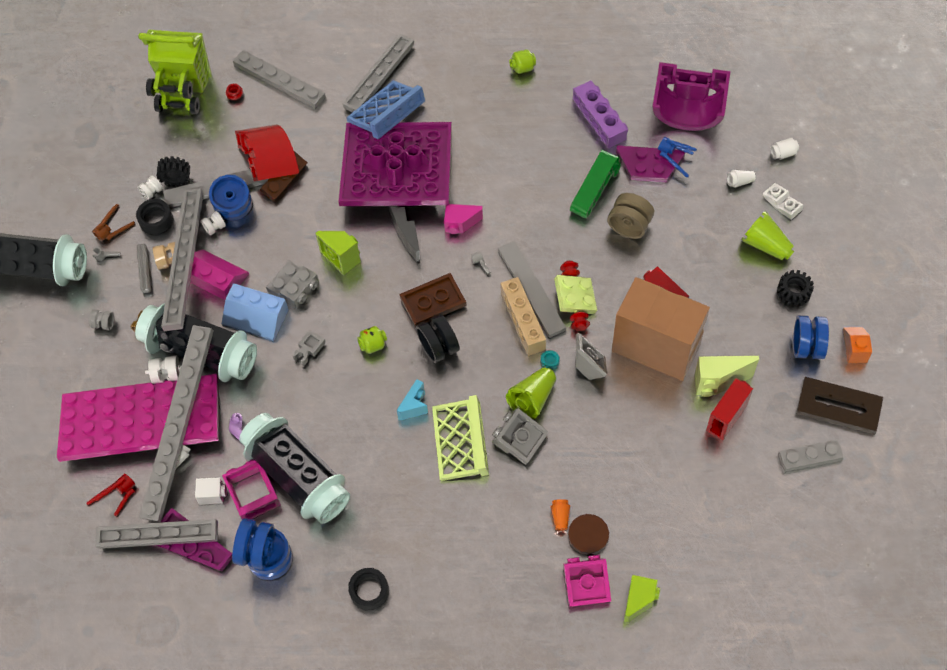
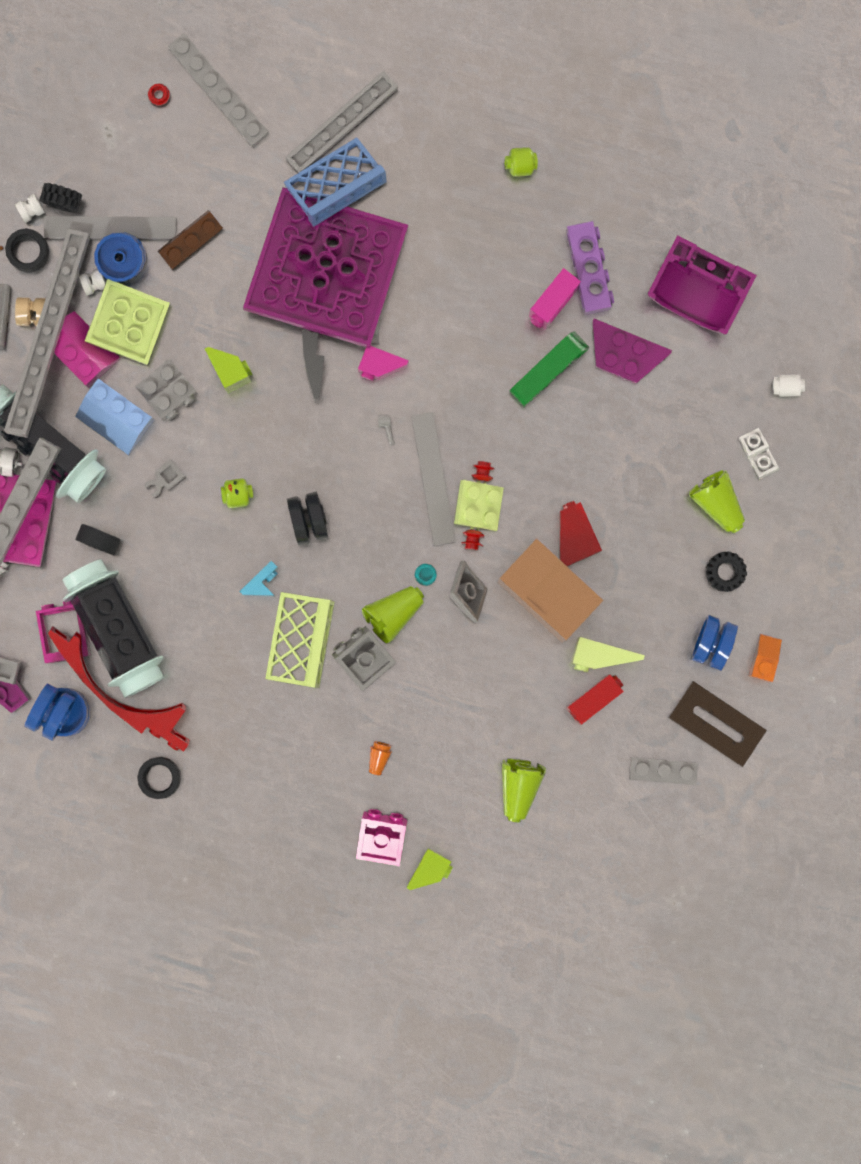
camera: 15 degrees right, 25 degrees up
lime piece [138,30,212,115] -> none
white brick [195,478,227,505] -> none
lavender arm [229,413,242,440] -> none
red panel [235,124,299,181] -> none
reddish brown plate [399,273,467,327] -> none
tan brick [500,277,546,356] -> none
reddish brown tile [568,514,609,555] -> none
dark tan wheel [607,193,655,239] -> none
blue plant [658,137,697,178] -> none
white cone [727,170,756,188] -> none
none -> red slope [48,626,190,752]
none -> black tyre [75,524,120,555]
none -> yellowish green plate [84,279,170,365]
none -> lime cone [502,759,546,823]
none -> dark pink window [529,268,581,329]

